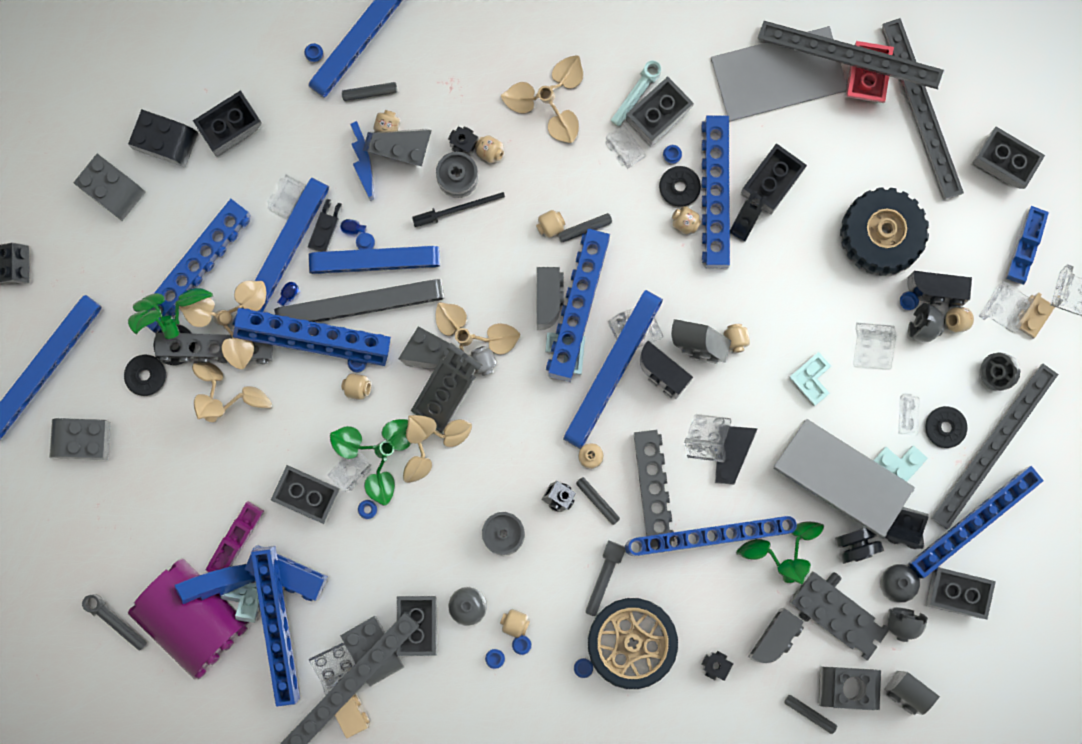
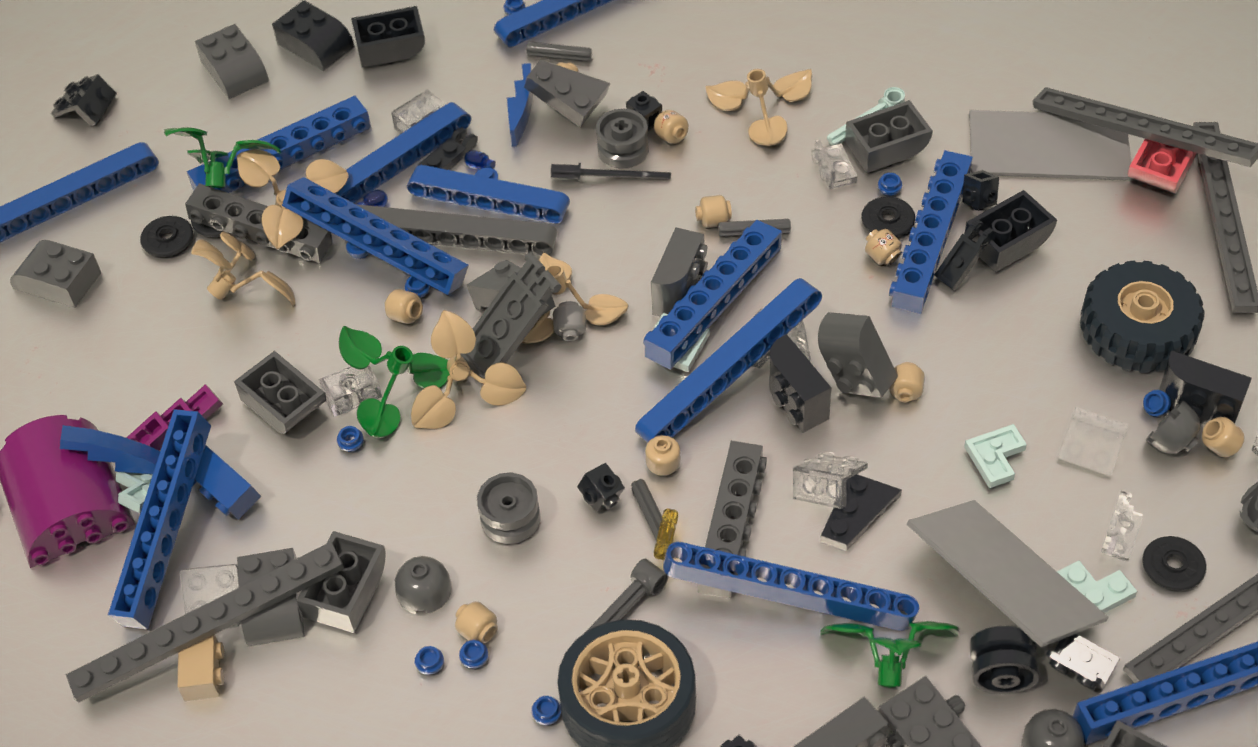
camera: 20 degrees right, 30 degrees down
none -> clear yellow axle [653,508,678,560]
none -> black brick [962,170,999,211]

